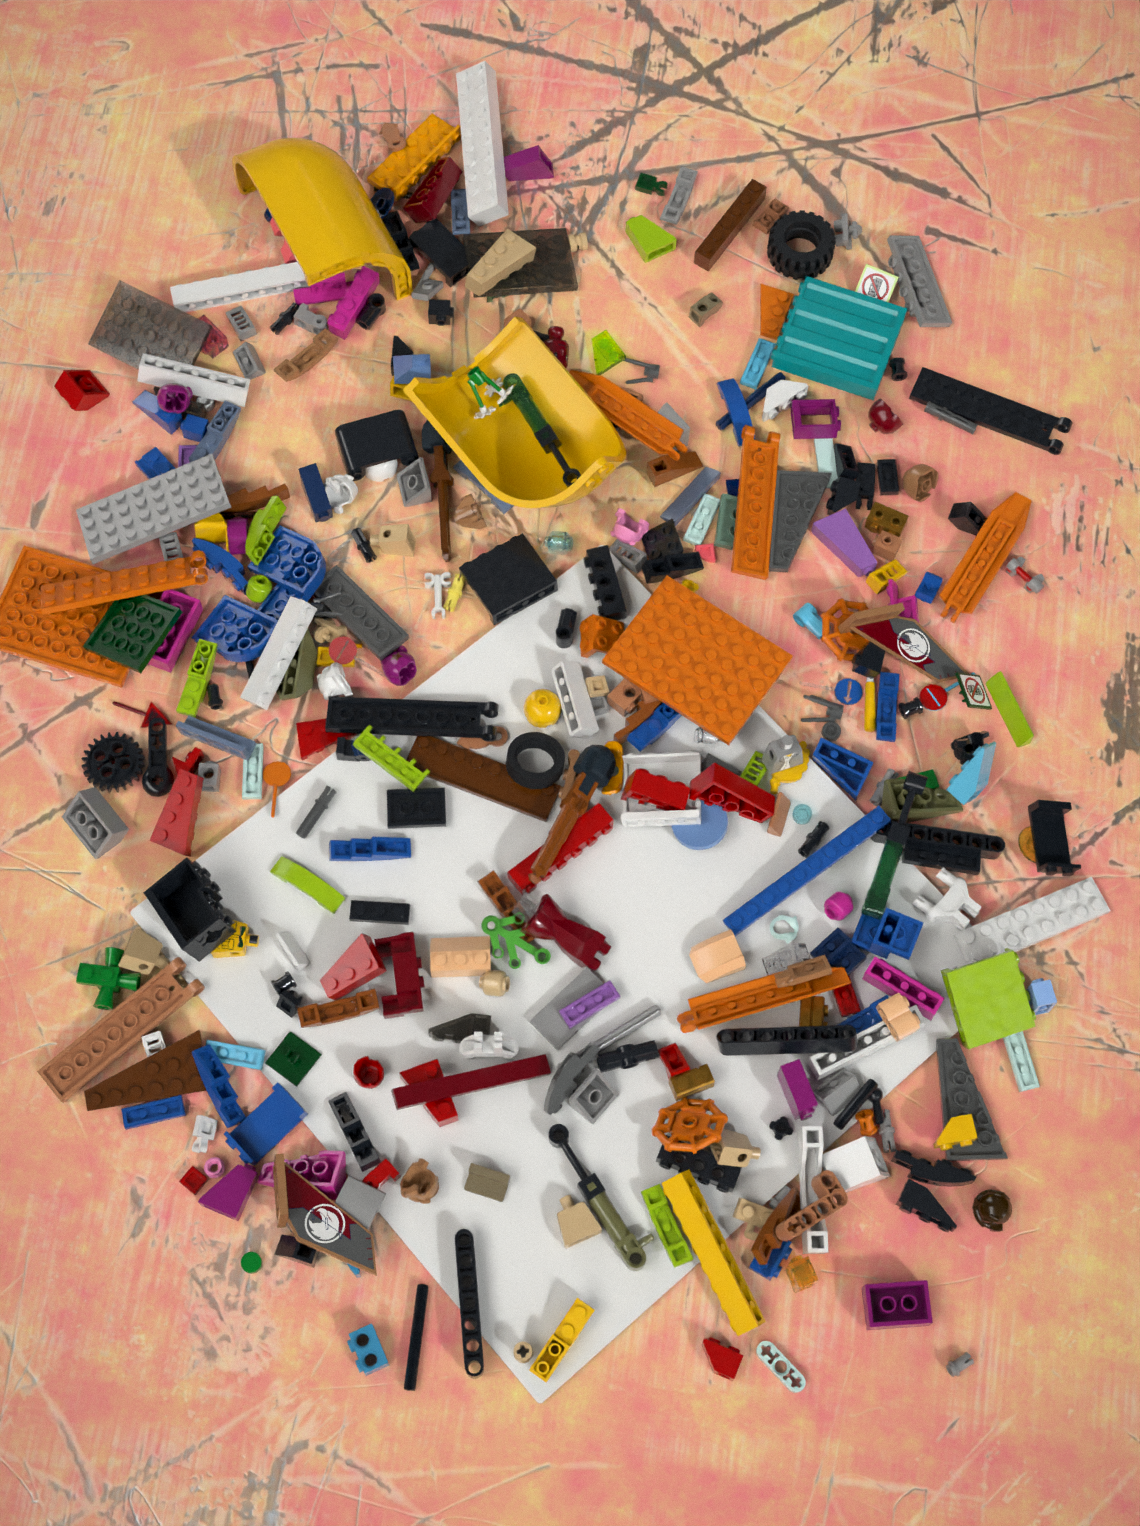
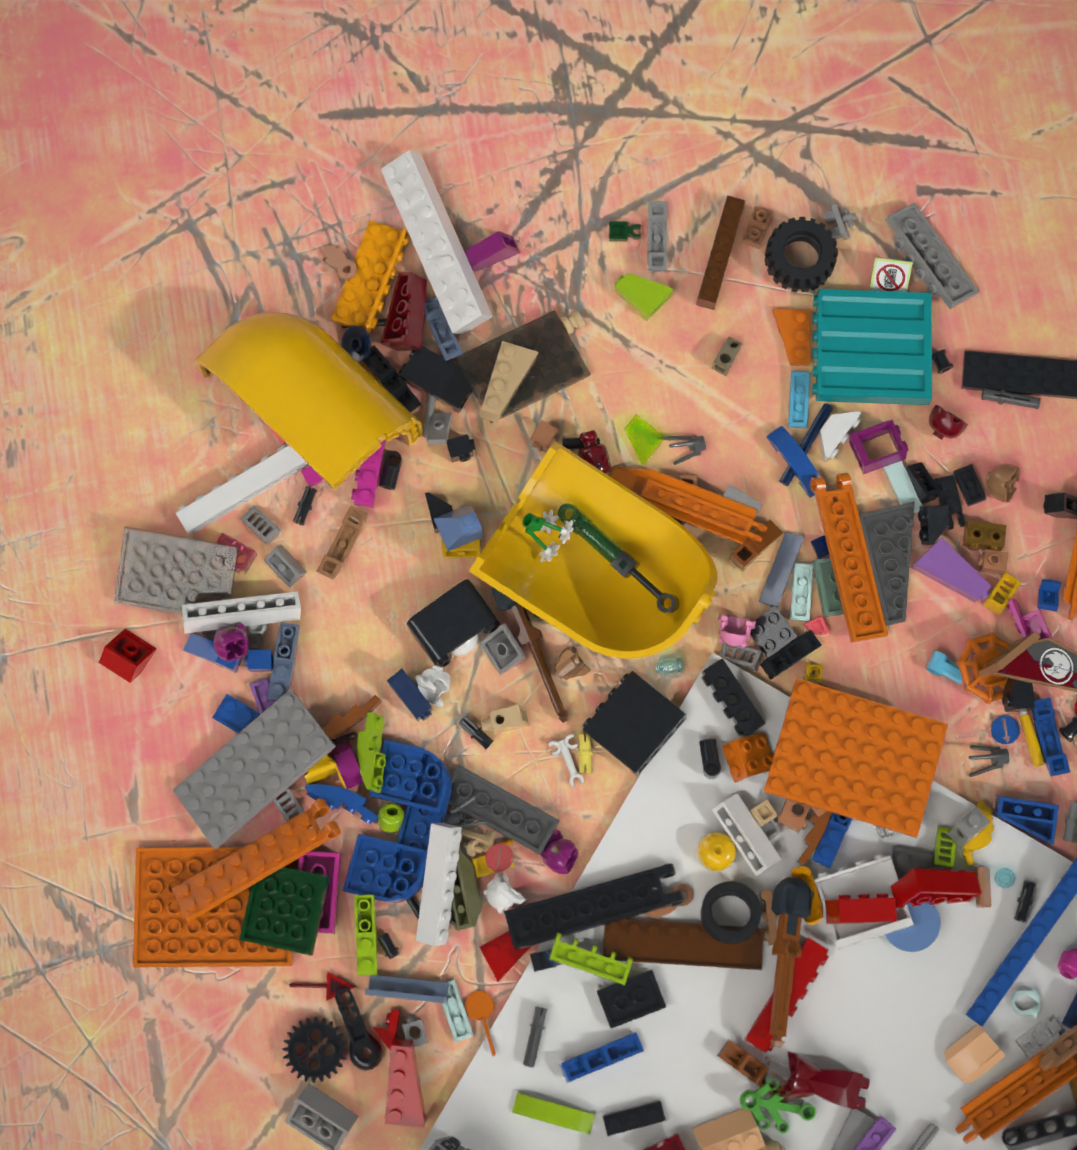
camera: 15 degrees left, 10 degrees up
light grey leg [293,303,328,335] -> none
dark grey tile [821,722,841,742] -> none

